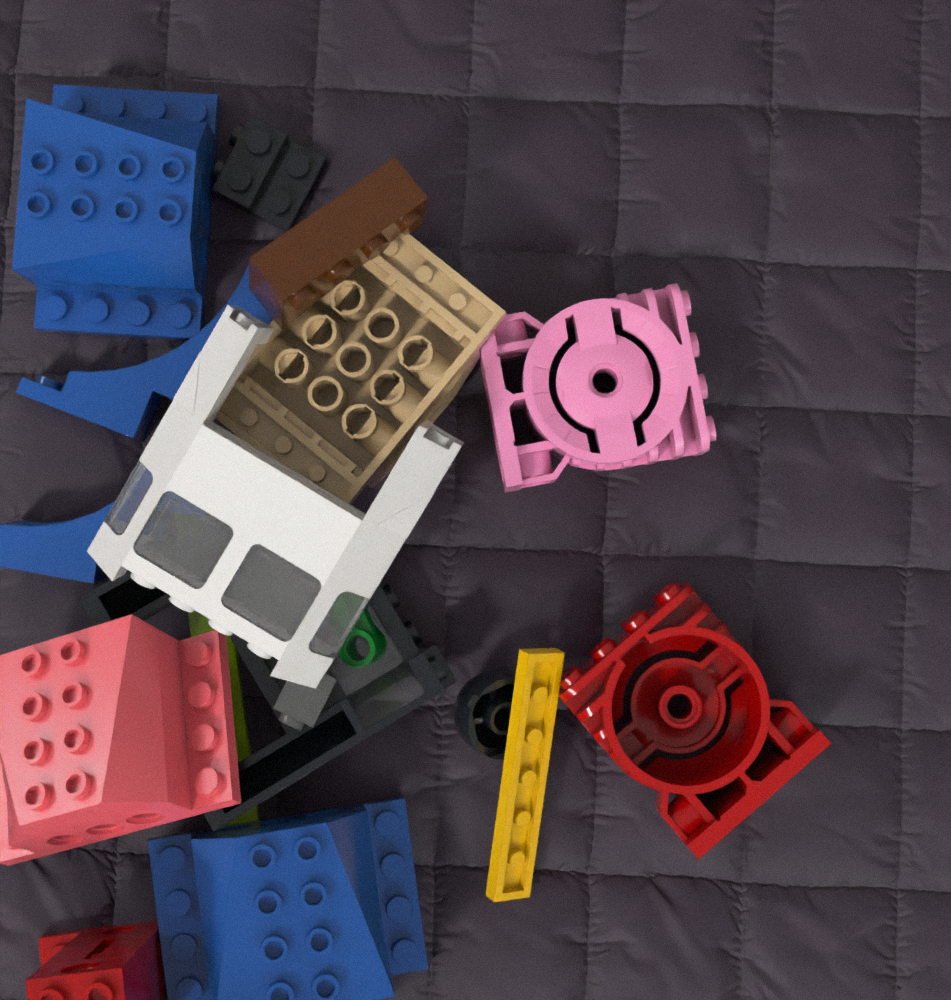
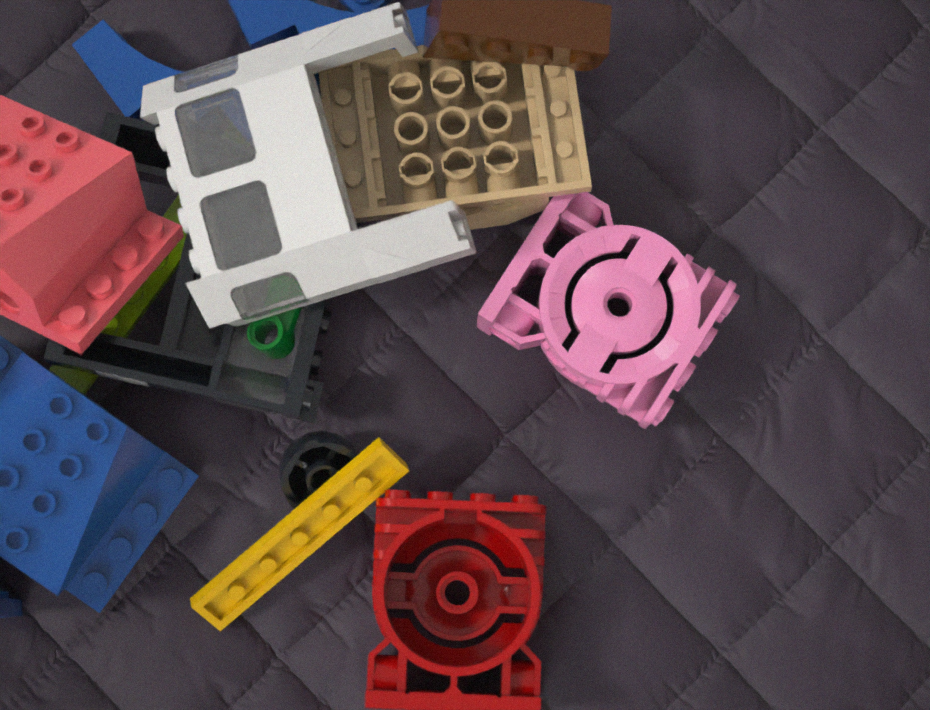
camera: 40 degrees right, 5 degrees down
dark grey brick [273,674,337,731] -> none

